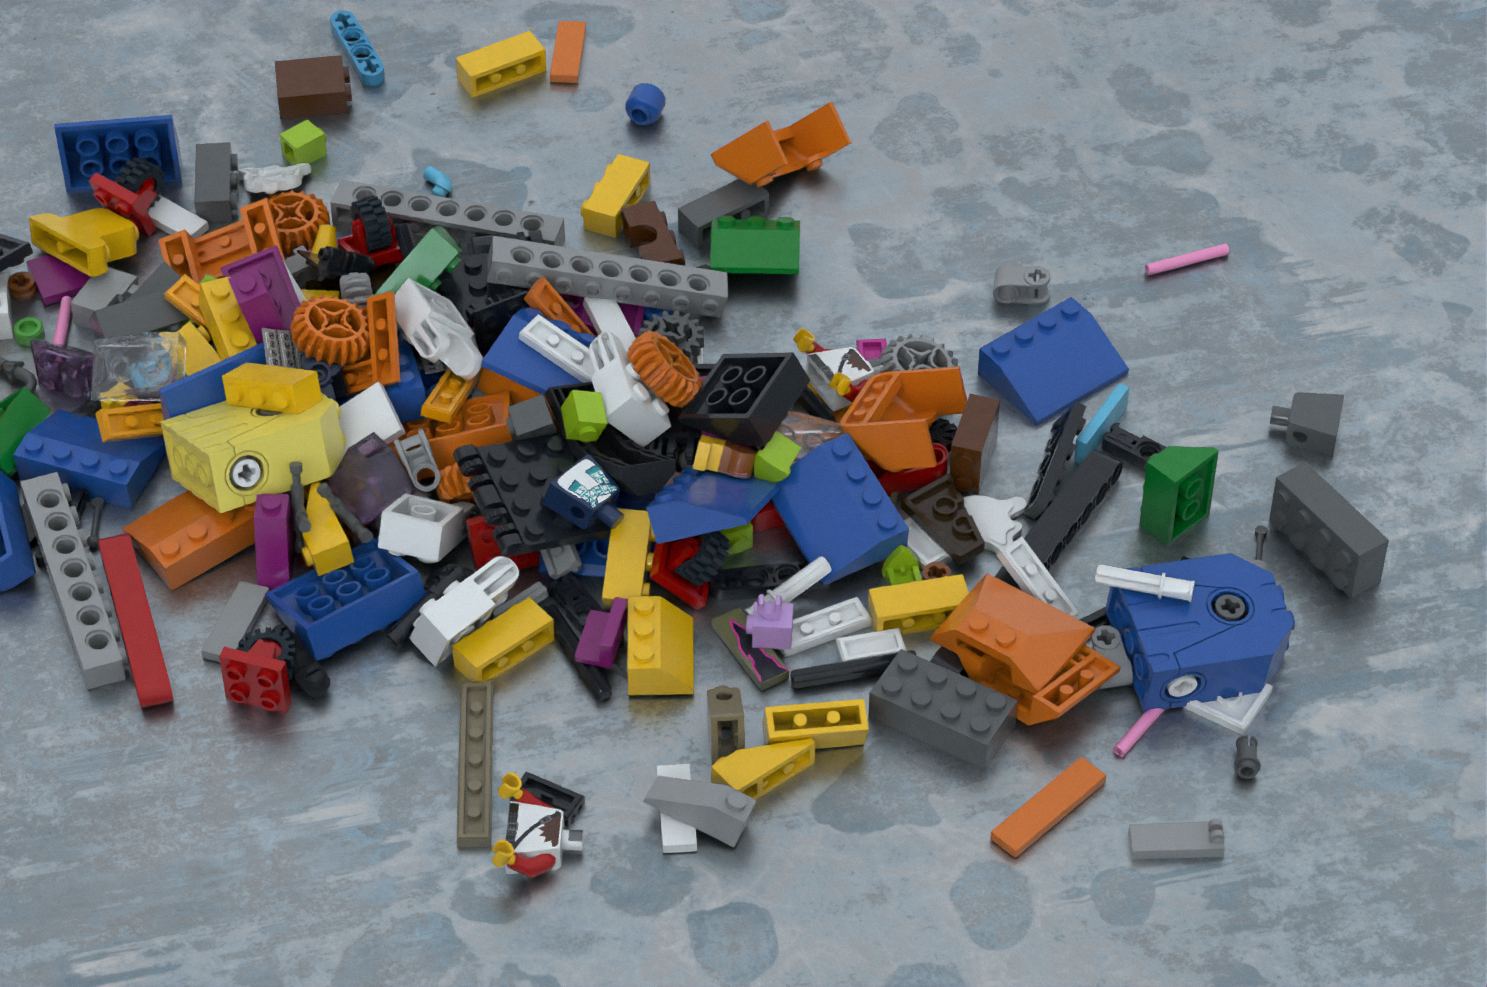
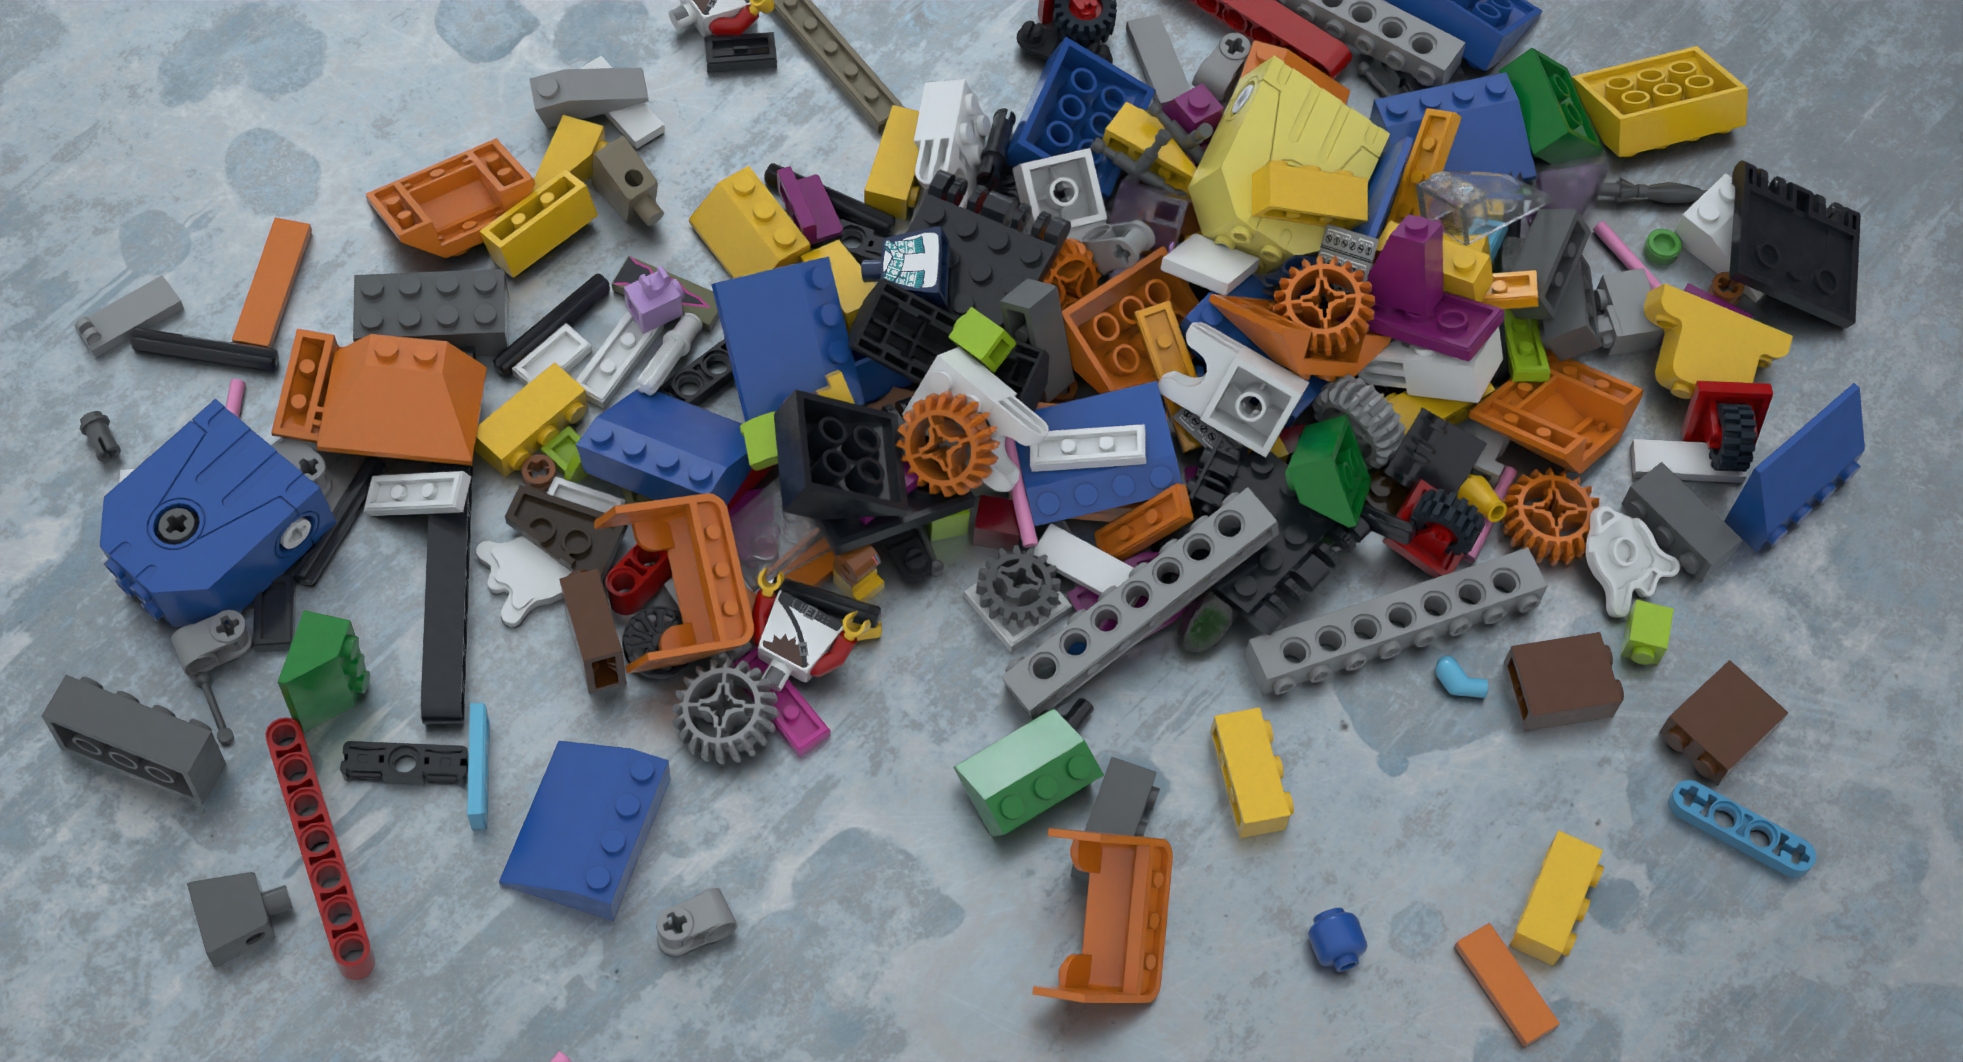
camera: 140 degrees right, 15 degrees up
reddish brown arch [621,201,685,266] -> none
black wing [1024,401,1087,519] -> none
white axle [1095,565,1195,602] -> none
none -> black axle [130,328,279,371]
none -> red beam [265,717,375,980]
none -> orange slope [365,138,535,258]
none -> light grey piece [1192,33,1251,102]
none -> reddish brown brick [1504,632,1624,732]

